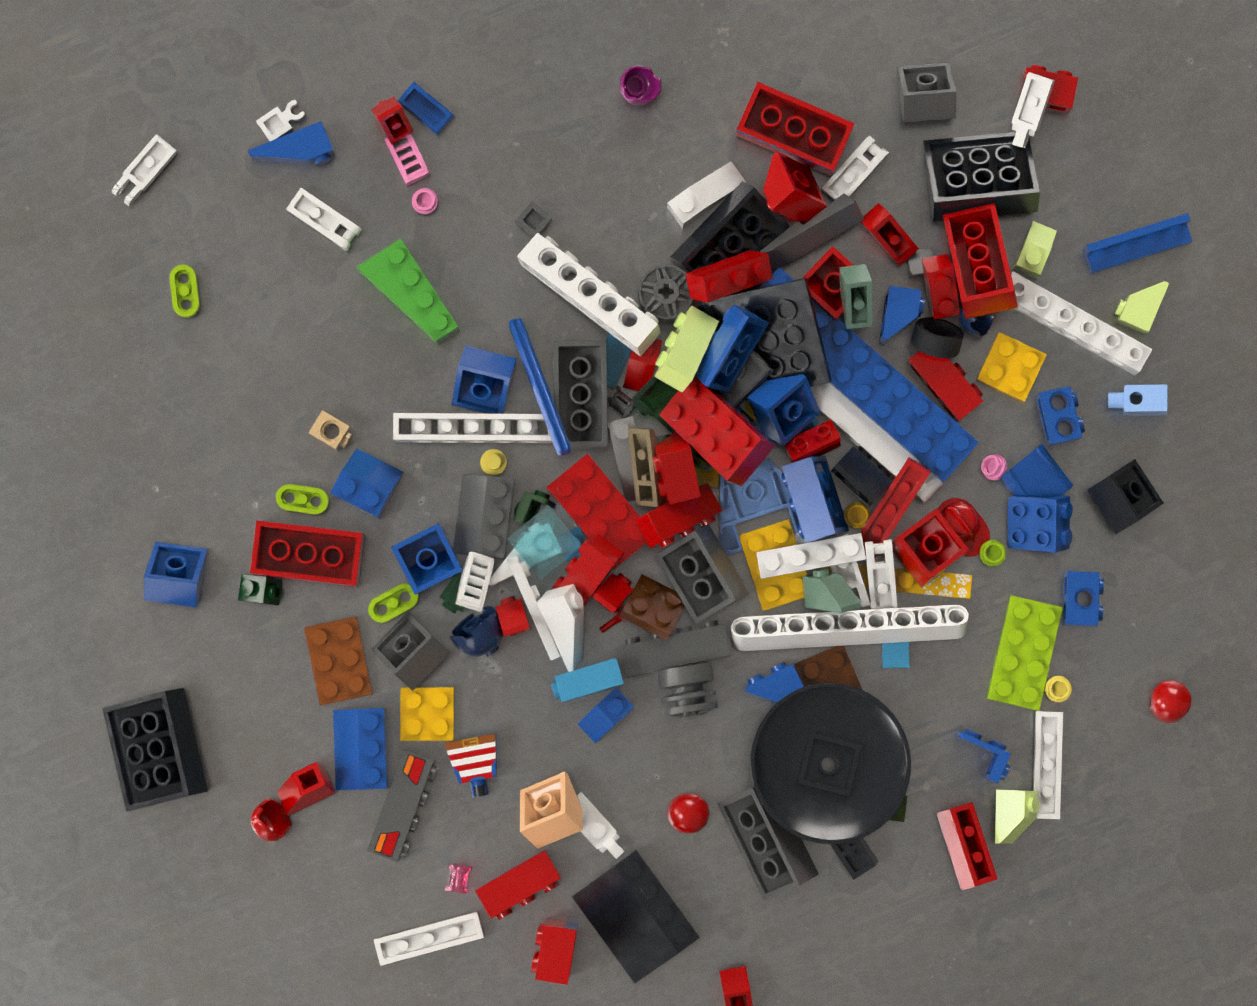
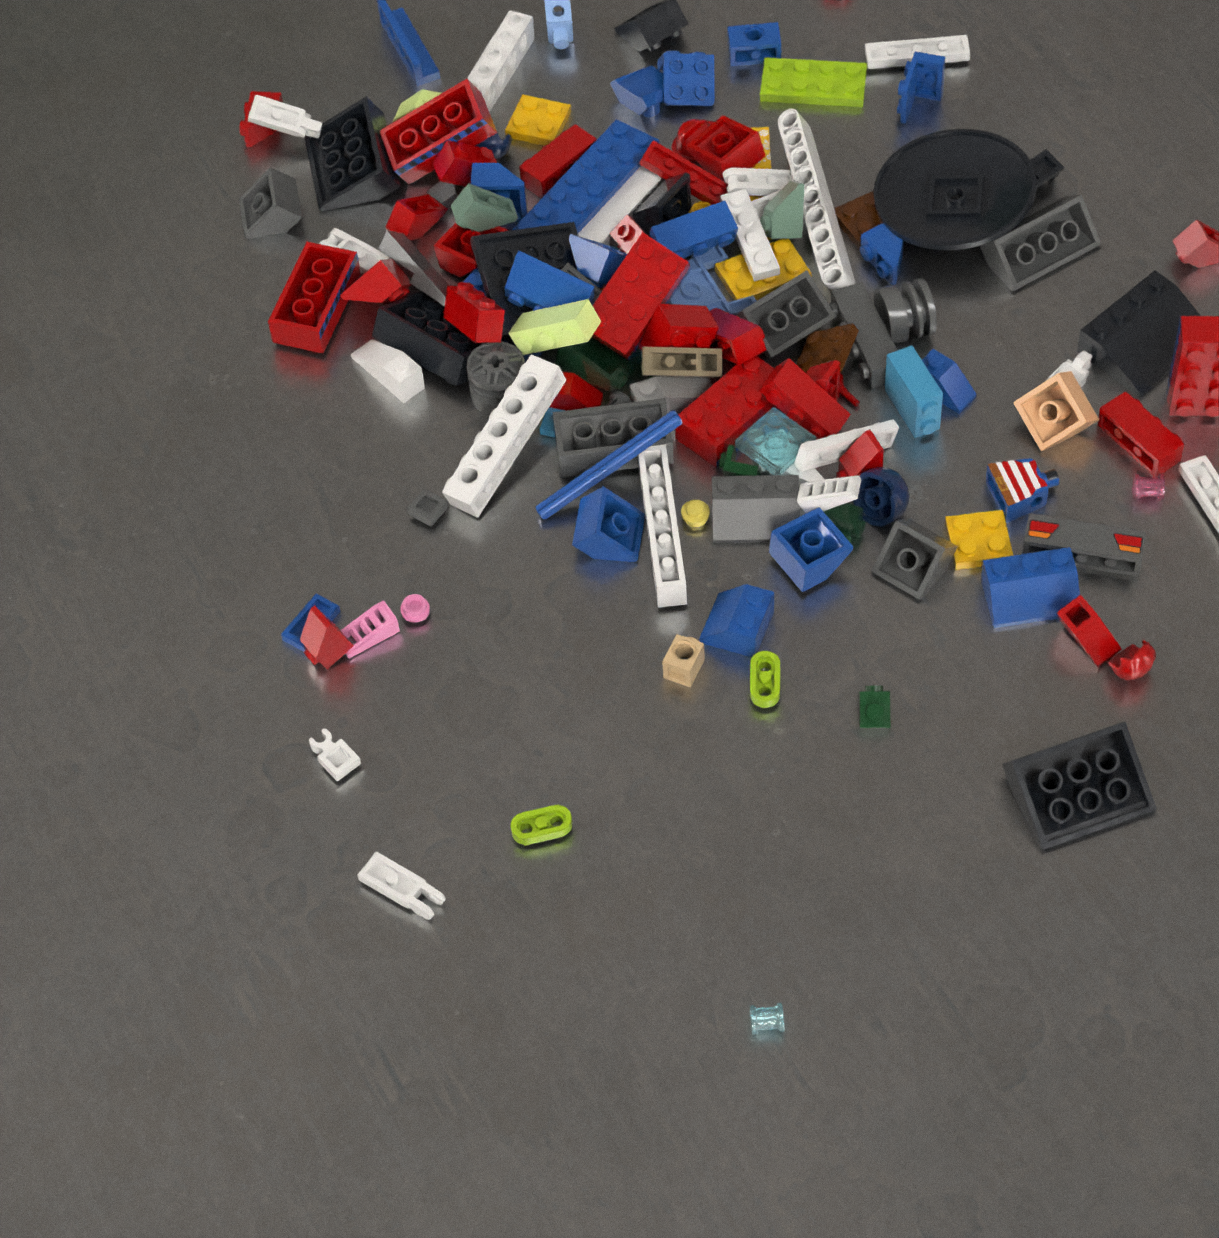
camera: 95 degrees left, 30 degrees down
blue slope [144,542,208,607] -> none
blue slope [248,121,335,165] -> none
red brick [250,520,365,587] -> none
white plate [286,188,362,251] -> none
dark orange plate [304,616,373,706] -> none
bright green wedge [356,238,460,345] -> none
lime plate [368,583,419,623] -> none
white slope [537,584,584,672] -> none
magenta hair [620,65,662,106] -> none
red hair [666,794,710,834] -> none
dark azure tile [882,642,909,668] -> none
black tyre [911,317,964,358] -> none
red brick [936,802,998,890] -> none
lime plate [979,540,1006,567] -> none
bright pink plate [981,454,1007,481] -> none
yellowish green slope [995,790,1040,844] -> none
blue brick [1036,386,1085,447] -> none
light yellow plate [1045,676,1072,702] -> none
yellowish green slope [1115,281,1169,335] -> none

